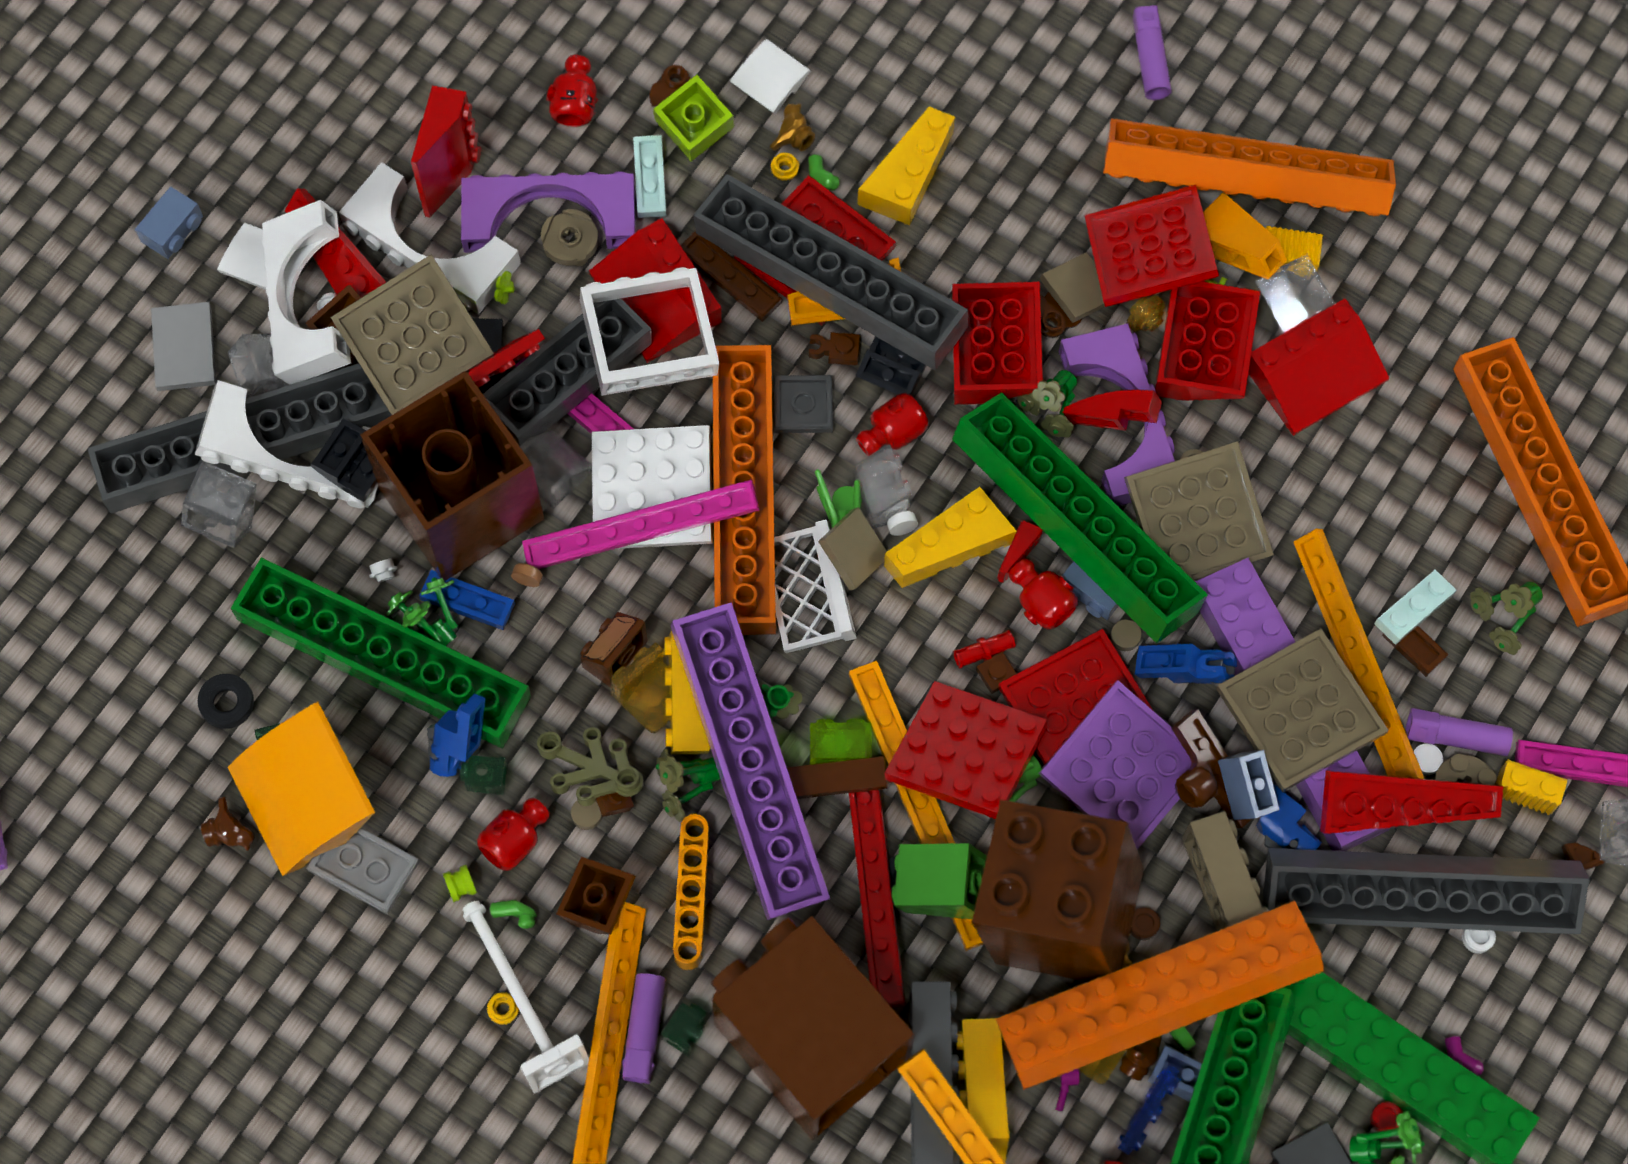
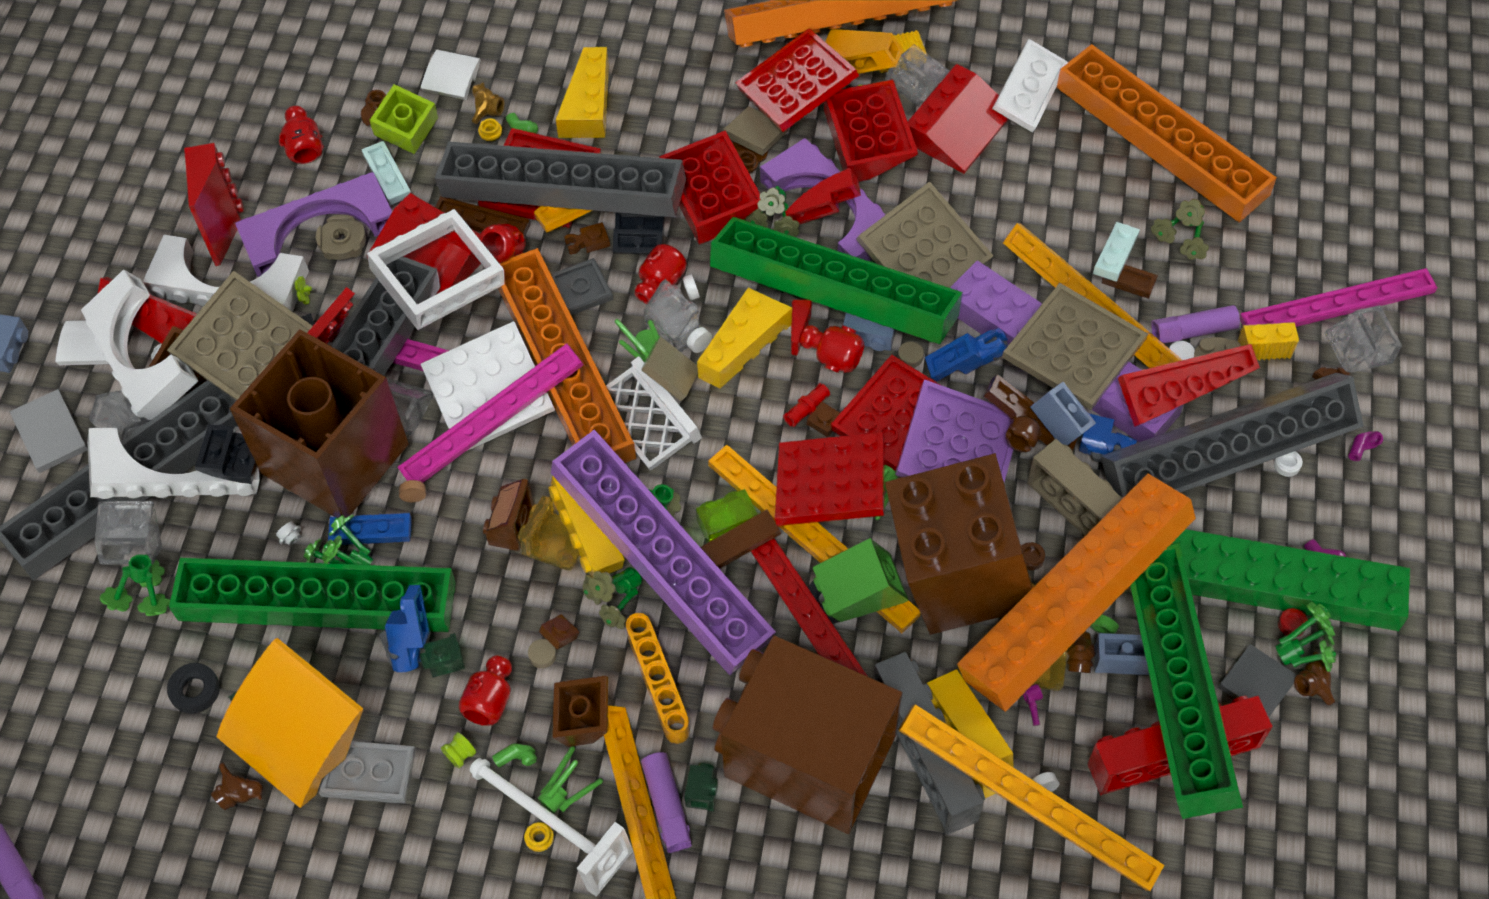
camera: 20 degrees left, 10 degrees down
olive plant [537,727,644,806] -> none
clear blue wing [1116,1062,1181,1155] -> none
clear yellow plate [1126,295,1165,332] -> none
none -> plant [100,554,170,616]
none -> red piece [479,224,526,263]
none -> bright green plant [537,746,603,814]
none -> white tile [683,274,700,300]
none -> white plate [992,39,1068,133]
none -> magenta arm [1348,431,1383,461]

